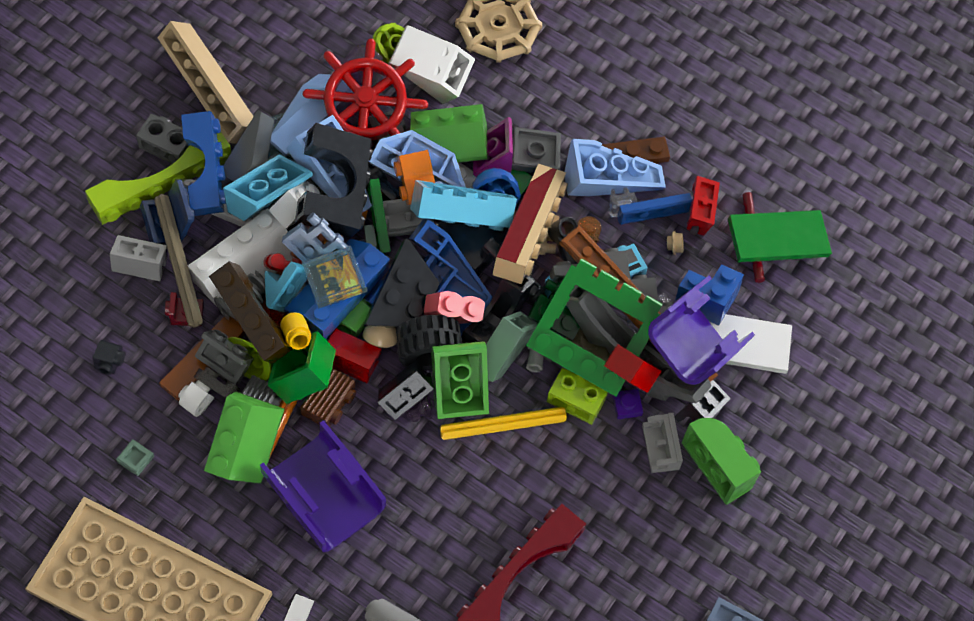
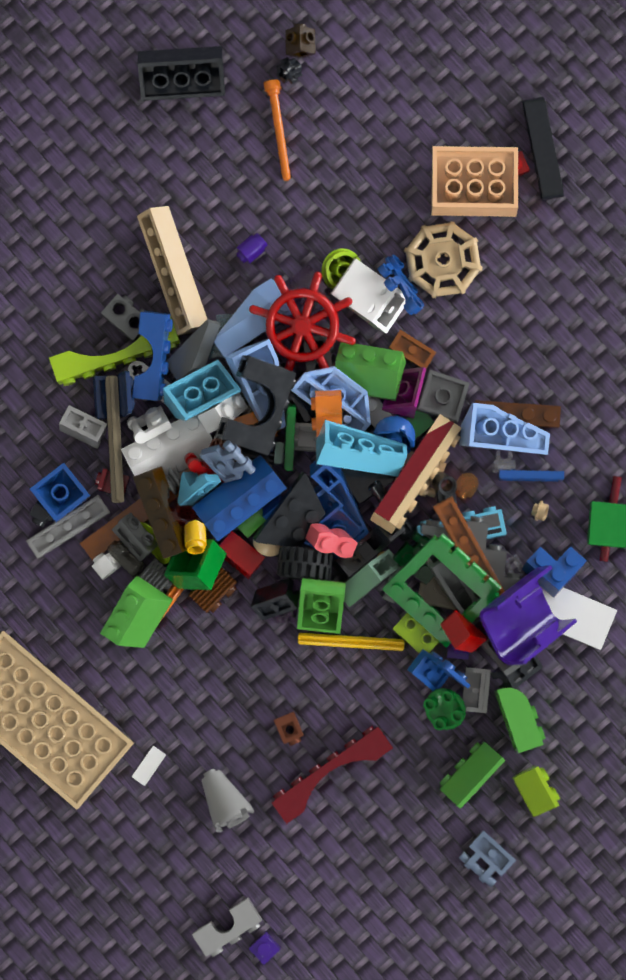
camera: 25 degrees right, 20 degrees up
sand green tile [116,439,154,476] -> none
dark purple piece [260,420,386,552] -> none
clear light blue tile [302,246,368,309] -> none
red hinge [687,176,720,236] -> none
none -> light grey tile [26,495,110,559]
none -> blue slope [30,463,90,522]
none -> white plate [127,405,172,444]
none -> dark purple brick [236,233,268,264]
none -> copper brick [274,712,304,746]
none -> blue plant [377,254,424,315]
none -> dark orange plate [389,330,436,369]
none -> blue bracket [407,649,471,691]
none -> green dish [423,688,466,730]
none -> bright green slope [439,741,505,809]
none -> lime slope [512,765,560,817]

